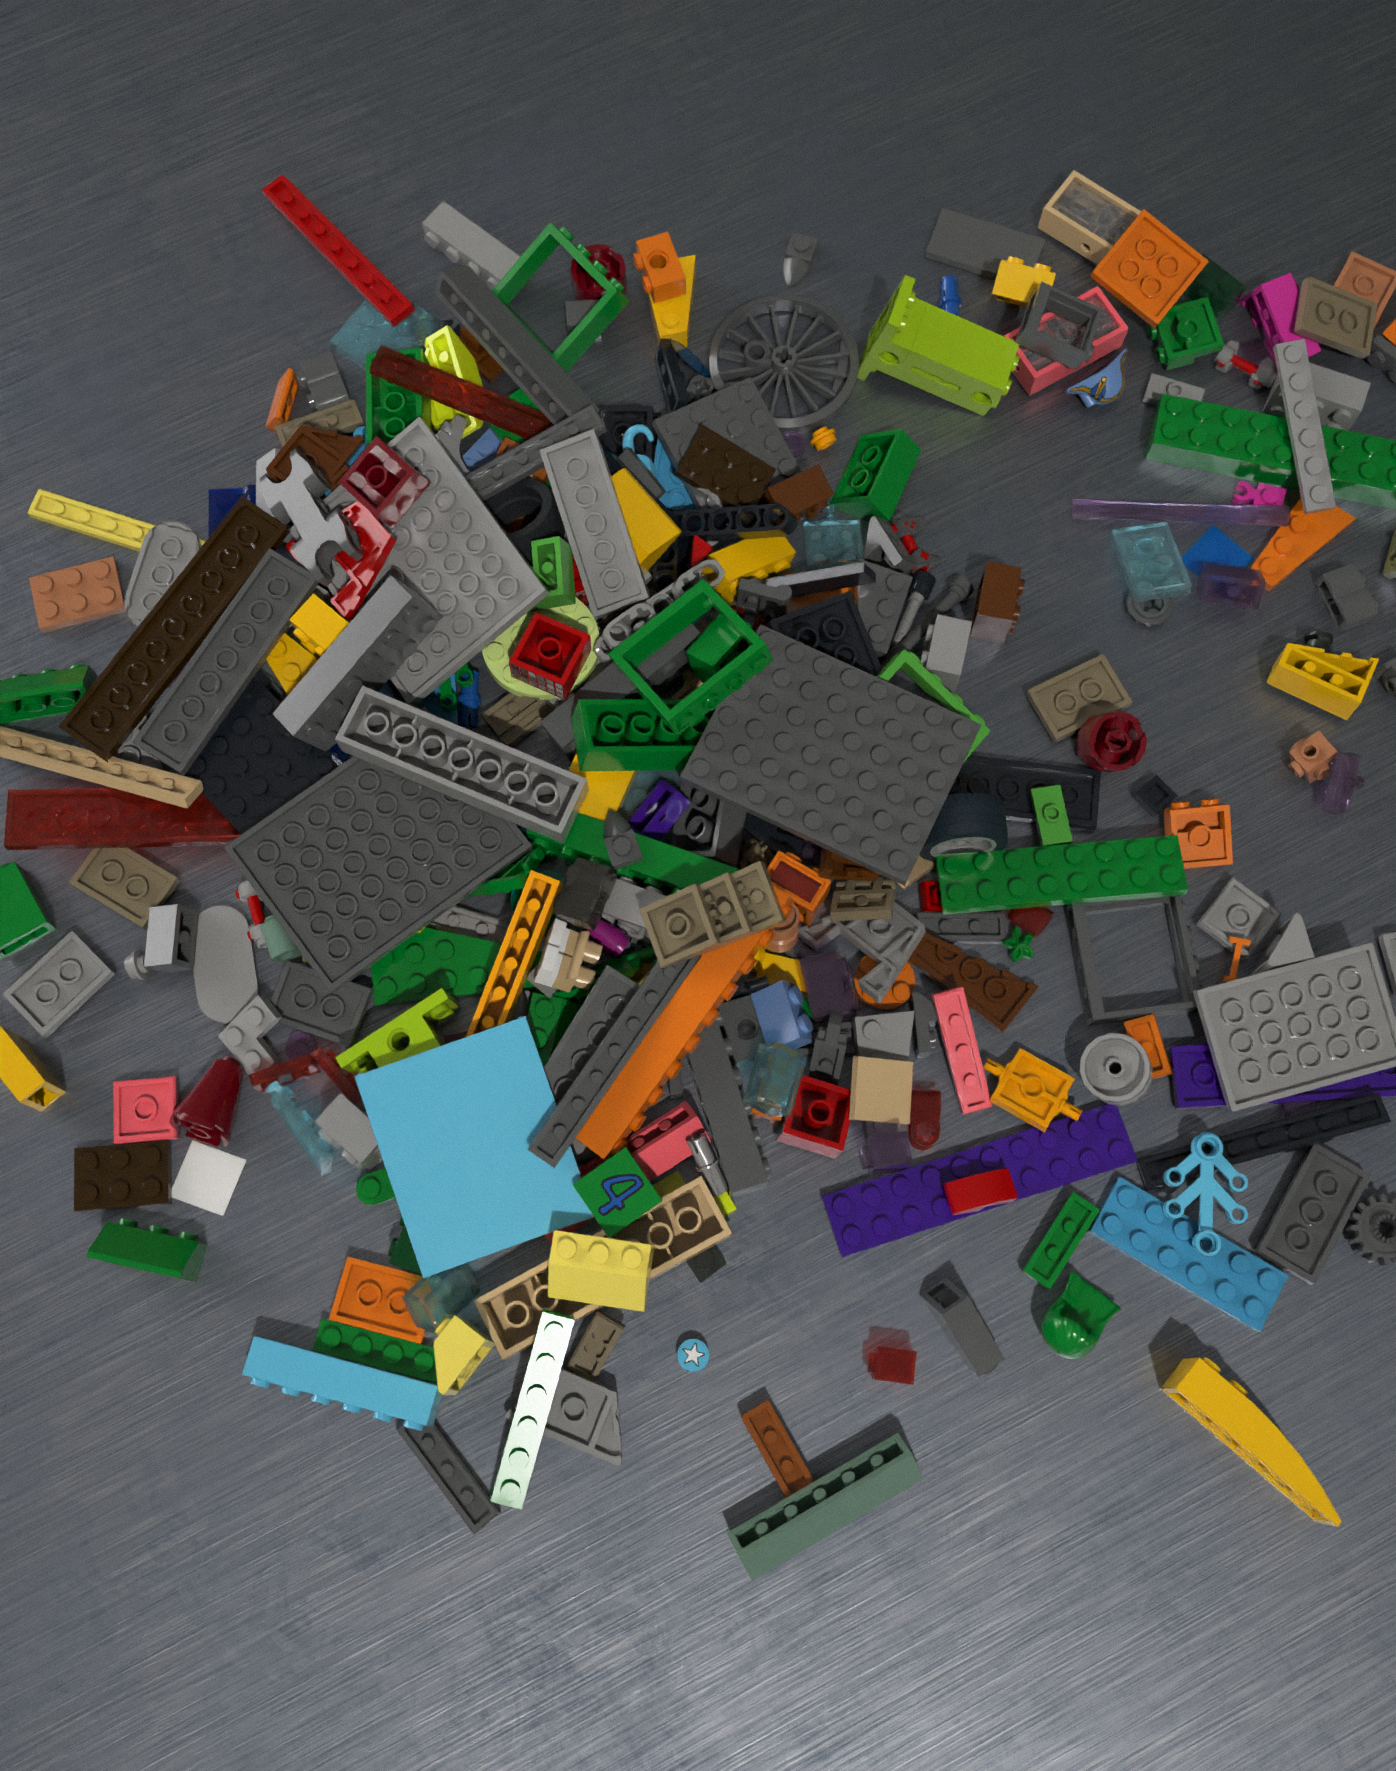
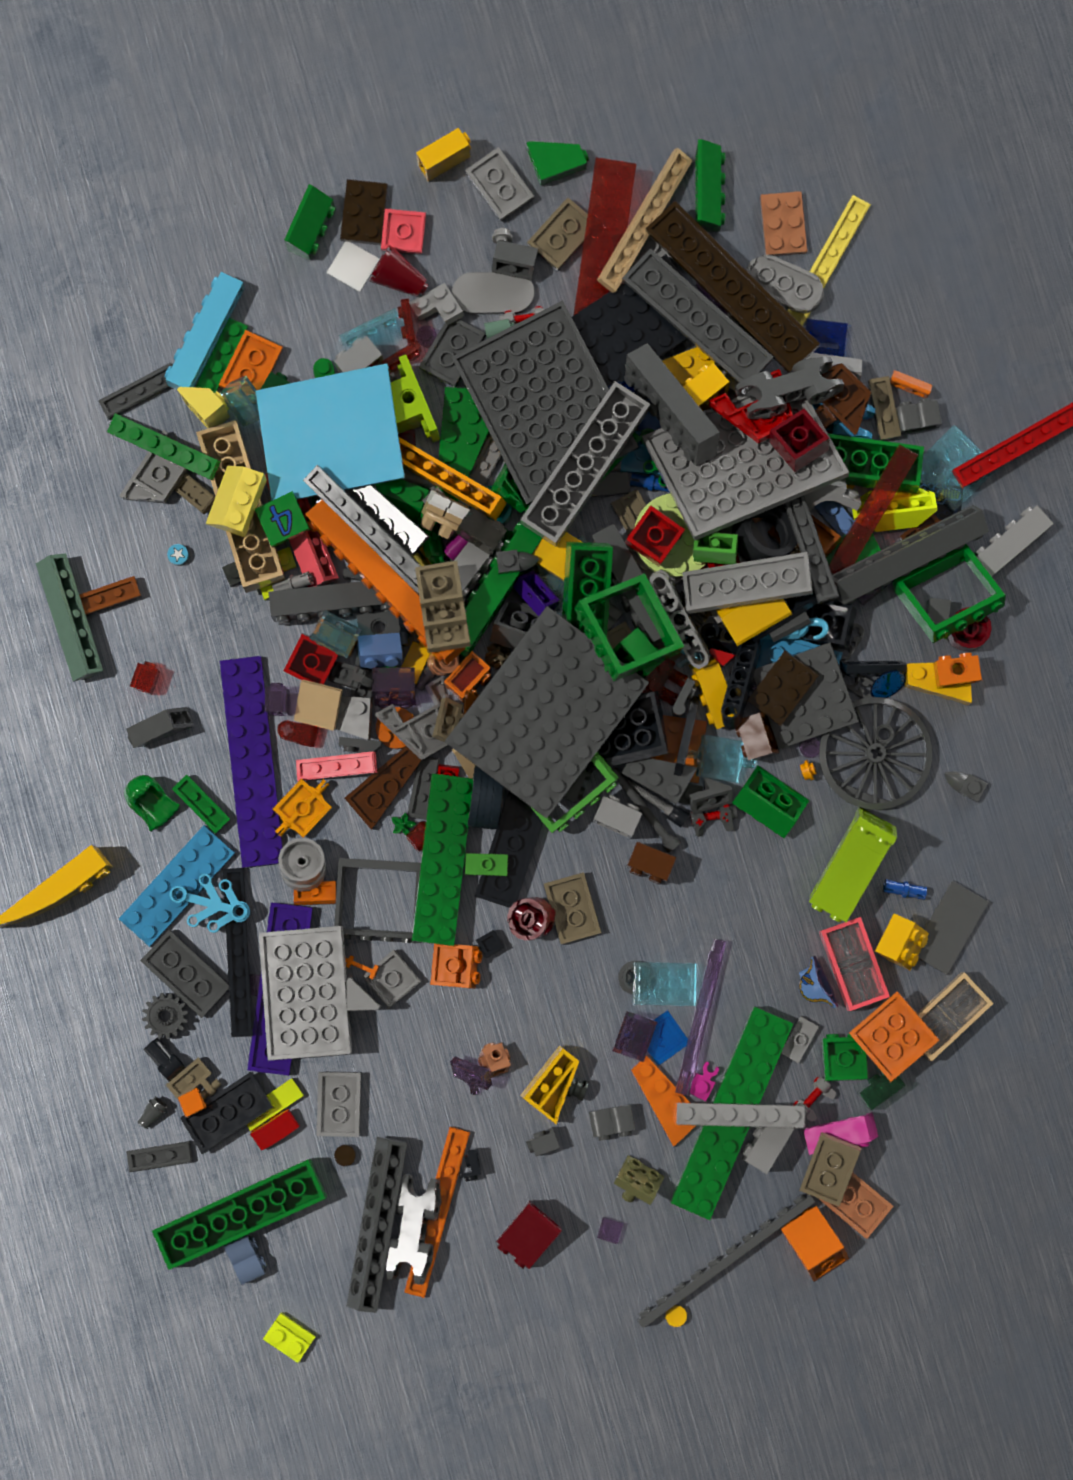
camera: 100 degrees right, 10 degrees up
red slope [943,1168,1018,1215] -> none
dark grey window [1015,282,1103,370] -> none

